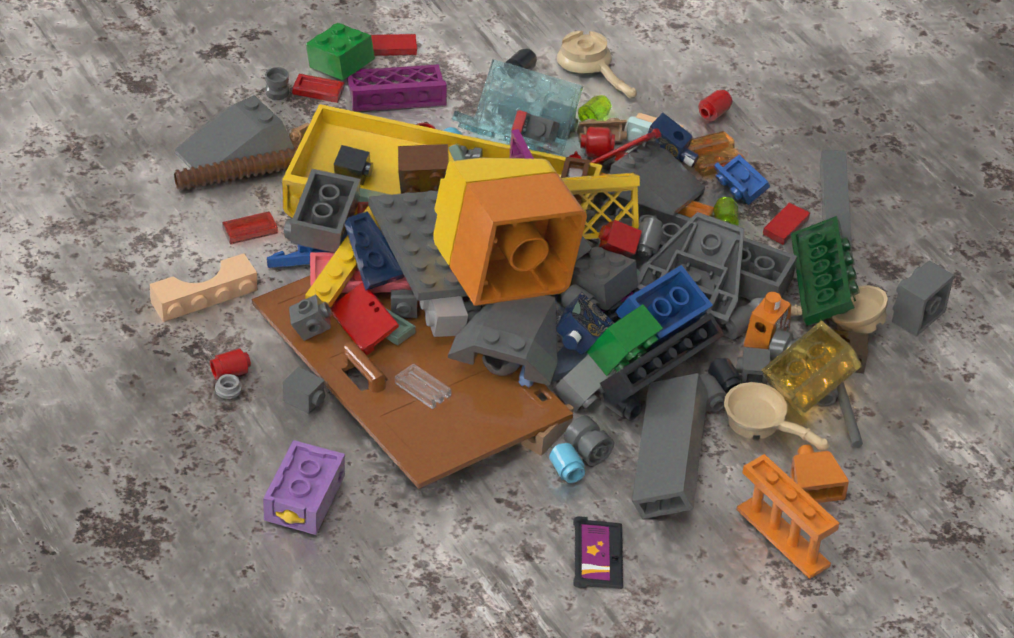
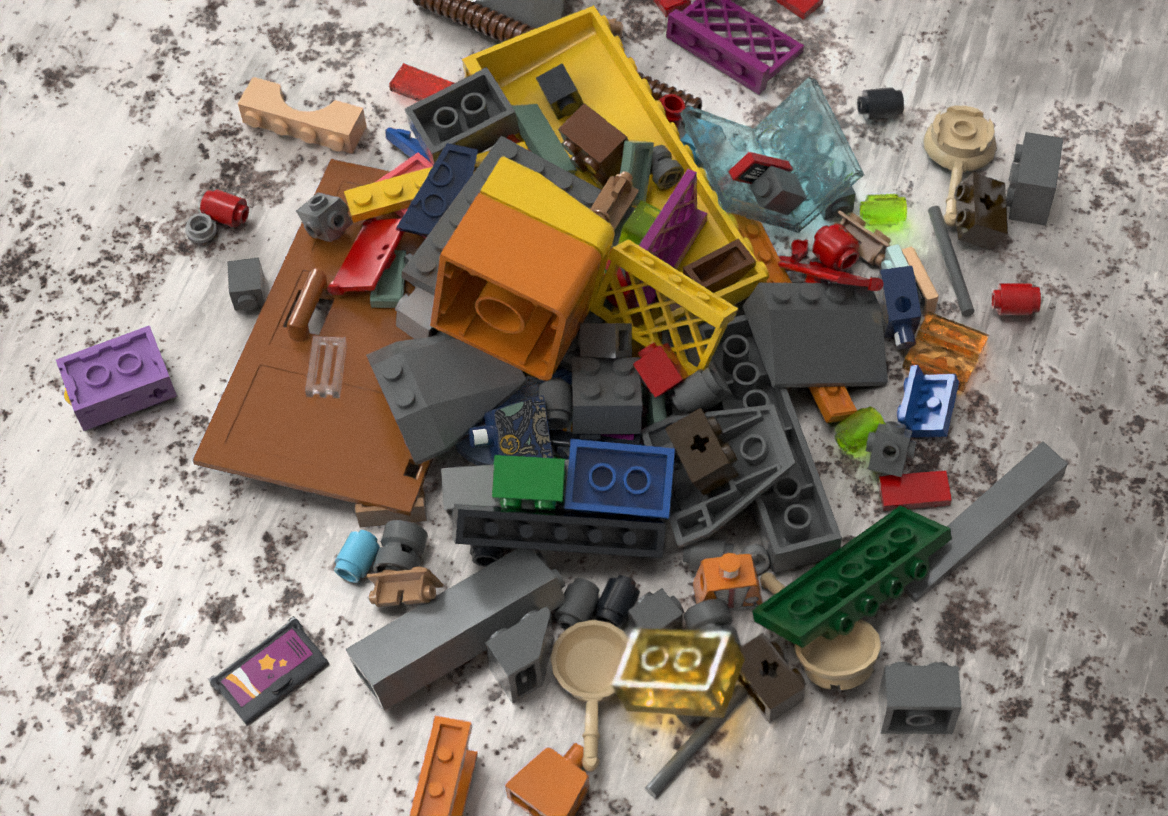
camera: 55 degrees right, 15 degrees up
none -> medium nougat hinge [367,567,444,607]
none -> dark grey slope [485,606,554,704]
none -> dark brown brick [665,408,739,496]
none -> dark grey brick [865,421,917,477]
none -> dark grey bar [928,206,974,316]
none -> dark brown brick [954,172,1008,250]
none -> dark grey brick [1006,132,1064,226]

